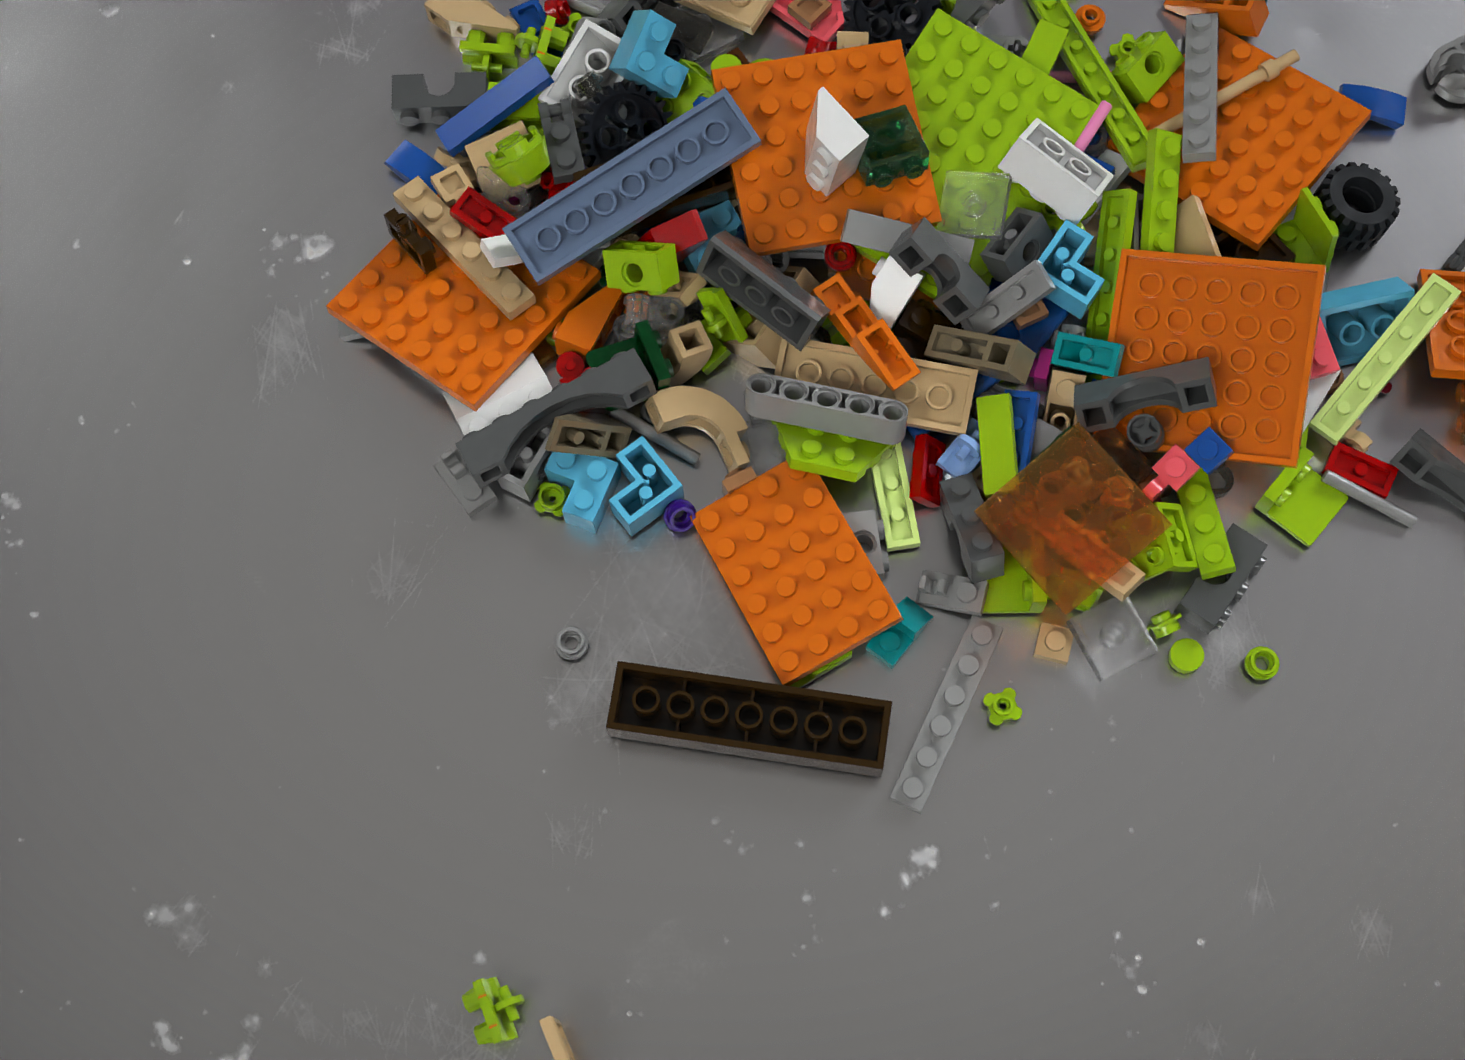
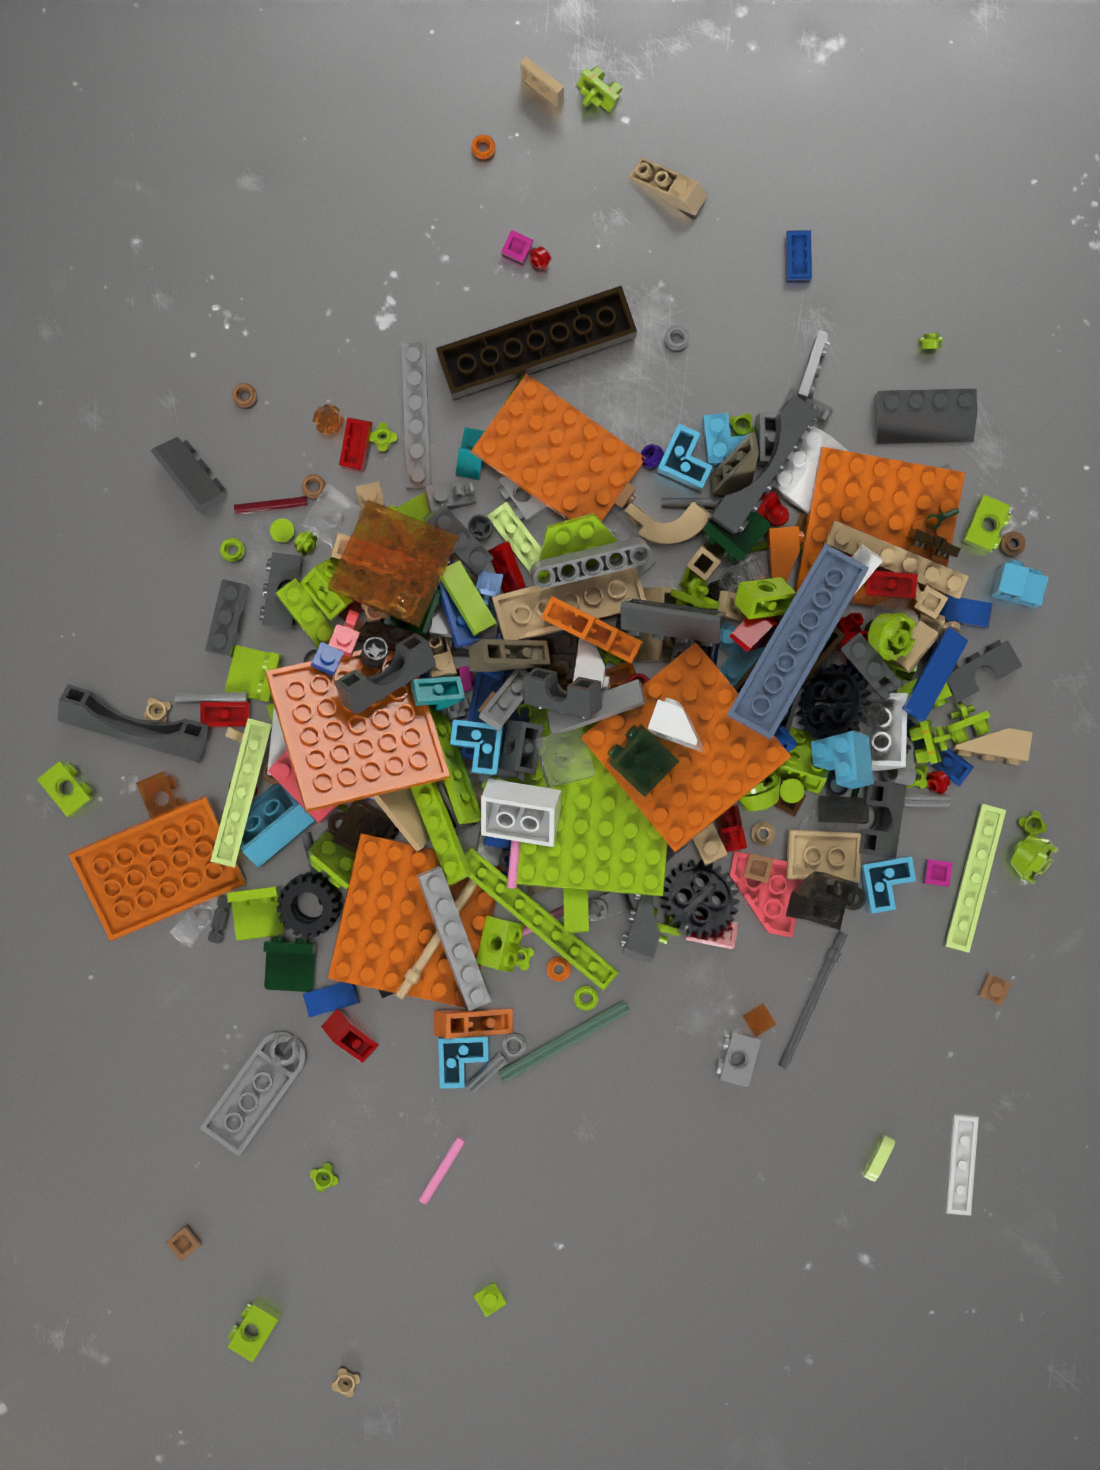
camera: 155 degrees right, 15 degrees up
none -> tan plate [144,697,171,723]
none -> dark grey slope [151,437,226,515]
none -> dark grey arch [205,579,250,658]
none -> lime bracket [227,886,285,941]
none -> medium nougat plate [232,383,257,408]
none -> dark red bar [234,496,308,514]
none -> dark green bracket [263,936,316,992]
none -> medium nougat plate [302,474,326,499]
none -> clear orange gear [312,404,344,435]
none -> red slope [321,1009,379,1063]
none -> red plate [339,417,373,470]
none -> dark grey wheel [468,514,493,541]
none -> orange plate [471,135,495,159]
none -> dark pink plate [501,230,533,264]
none -> red plate [529,246,552,270]
none -> tan slope [629,157,708,216]
none -> tan plate [751,822,776,846]
none -> blue plate [786,230,812,281]
none -> light grey plate [797,330,830,402]
none -> dark grey slope [875,388,977,444]
none -> lime plate [918,332,945,349]
none -> dark green hand [926,508,959,529]
none -> lime brick [961,494,1012,553]
none -> medium azure brick [990,560,1049,608]
none -> medium nougat plate [1001,531,1026,556]

